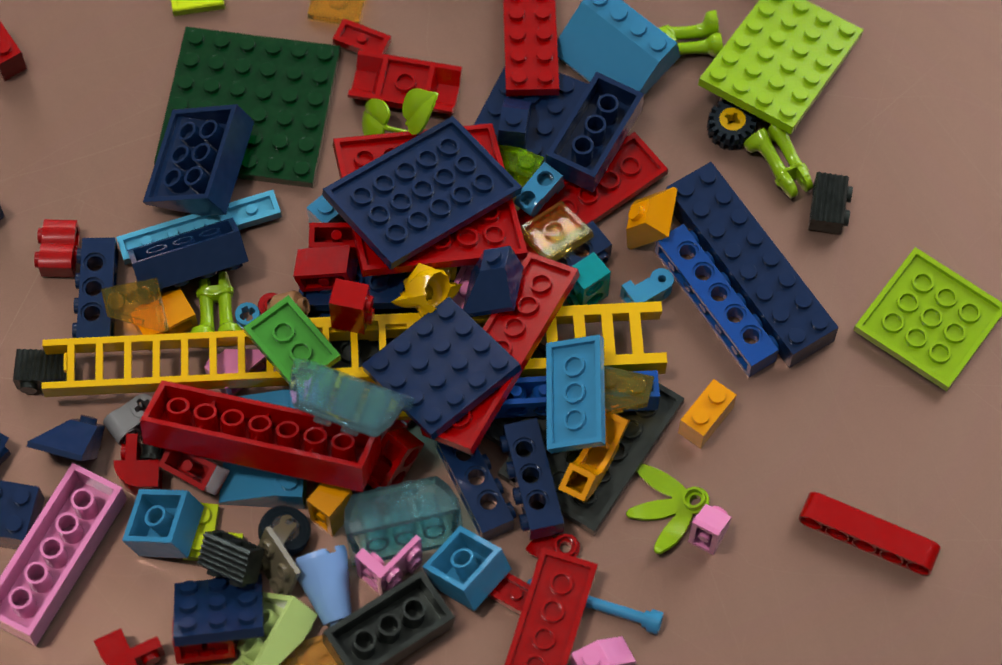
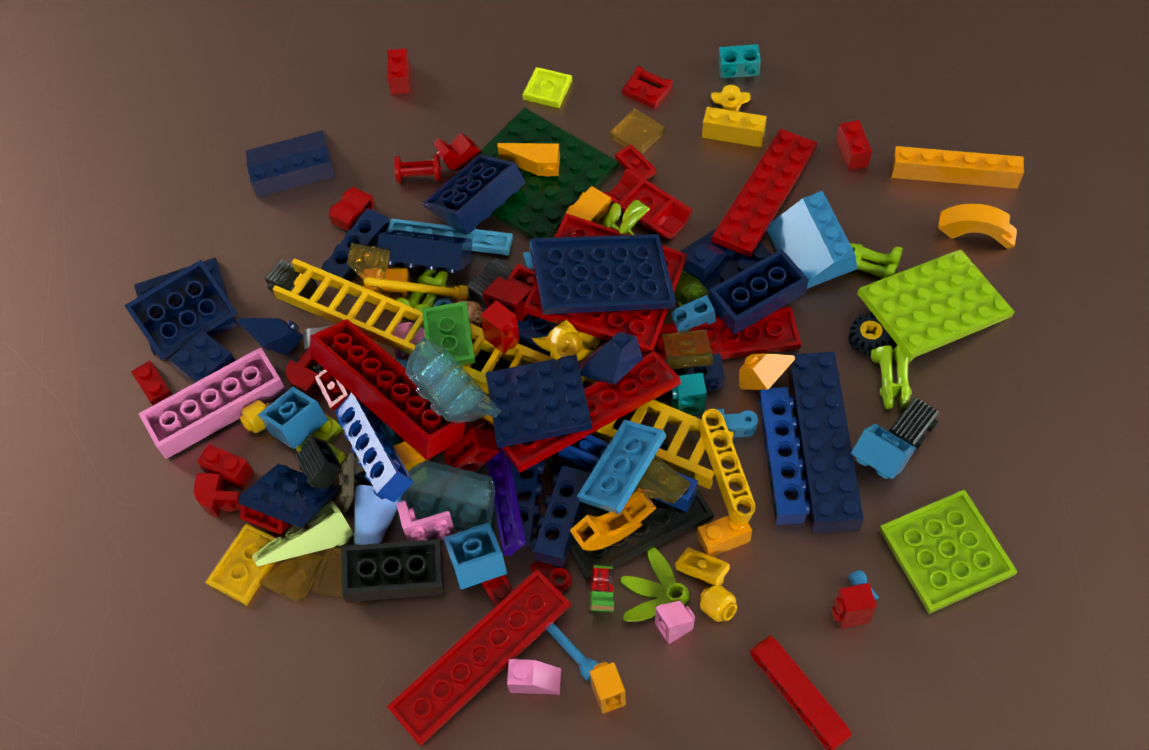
camera: 35 degrees right, 5 degrees down
none -> red brick [197,444,254,489]
none -> yellow head [239,400,270,433]
none -> blue brick [334,393,413,503]
none -> yellow piece [363,277,468,301]
none -> red hose [394,154,441,183]
none -> red brick [433,133,482,170]
none -> dark grey brick [468,258,513,307]
none -> dark purple tile [487,434,526,556]
none -> light orange slope [497,143,560,177]
none -> light orange brick [566,186,611,224]
none -> leg [588,565,614,612]
none -> light orange brick [590,662,626,714]
none -> yellow hinge [675,547,730,586]
none -> yellow beam [699,409,755,525]
none -> yellow head [700,585,737,622]
none -> red brick [831,583,877,629]
none -> dark azure hand [848,570,879,601]
none -> dark azure brick [850,423,916,479]

